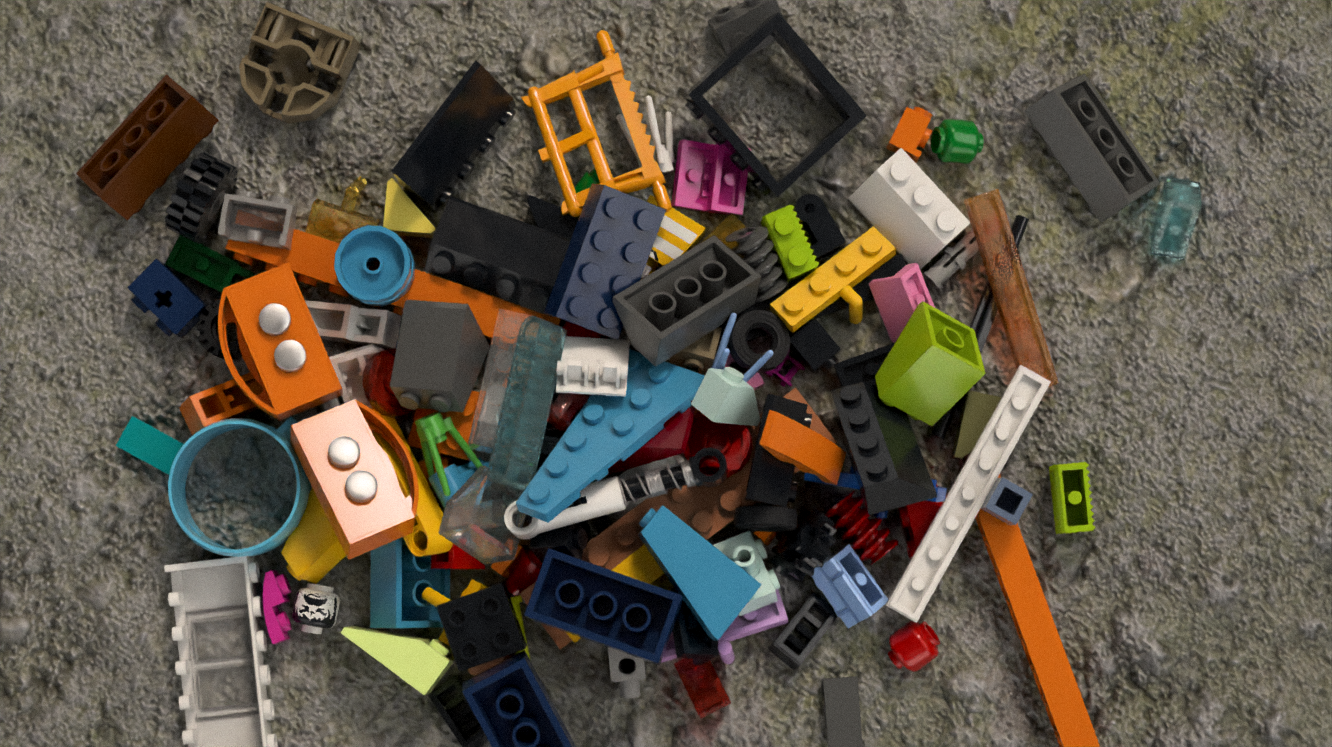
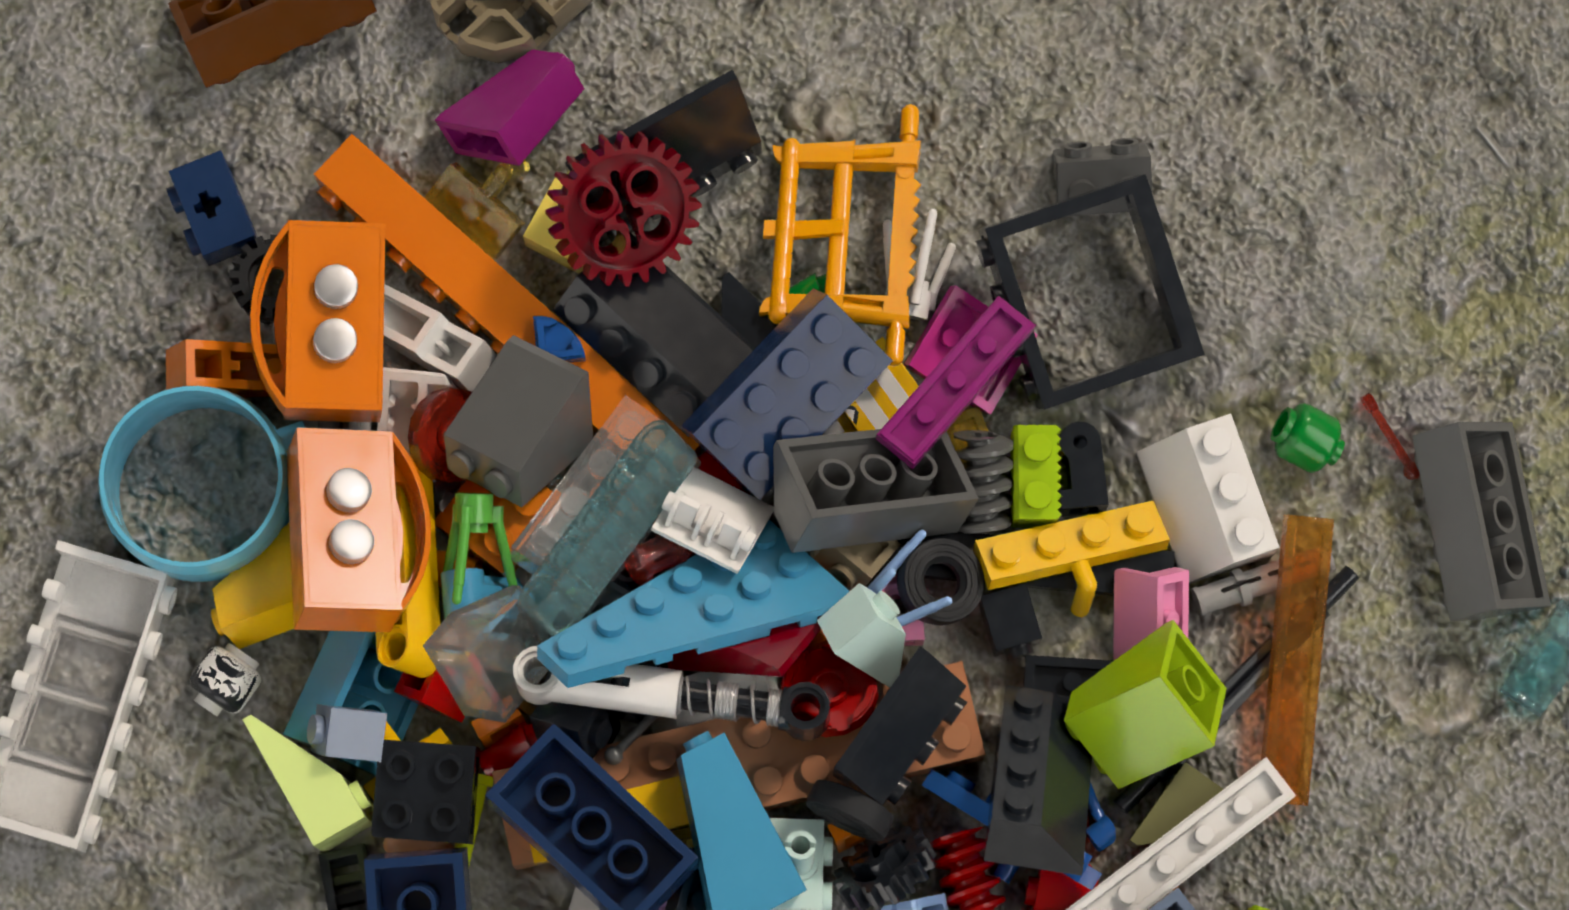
camera: 20 degrees right, 5 degrees down
teal tile [116,416,184,475] -> none
black wheel [165,152,238,244] -> none
dark green hinge [165,235,257,293] -> none
light grey window [217,190,297,250] -> none
dark pink slope [263,570,292,645] -> none
dark azure wheel [334,225,415,306] -> none
orange slope [759,410,846,485] -> none
magenta piece [763,349,806,387] -> none
orange brick [886,106,933,163] -> none
none -> sand blue brick [307,704,387,762]
none -> magenta slope [435,49,585,166]
none -> blue tile [533,316,586,363]
none -> dark red gear [545,130,702,286]
none -> dark grey hinge [604,715,659,765]
none -> magenta tile [876,296,1036,469]
none -> blue hand [1086,781,1116,852]
none -> clear red hinge [1360,393,1420,480]

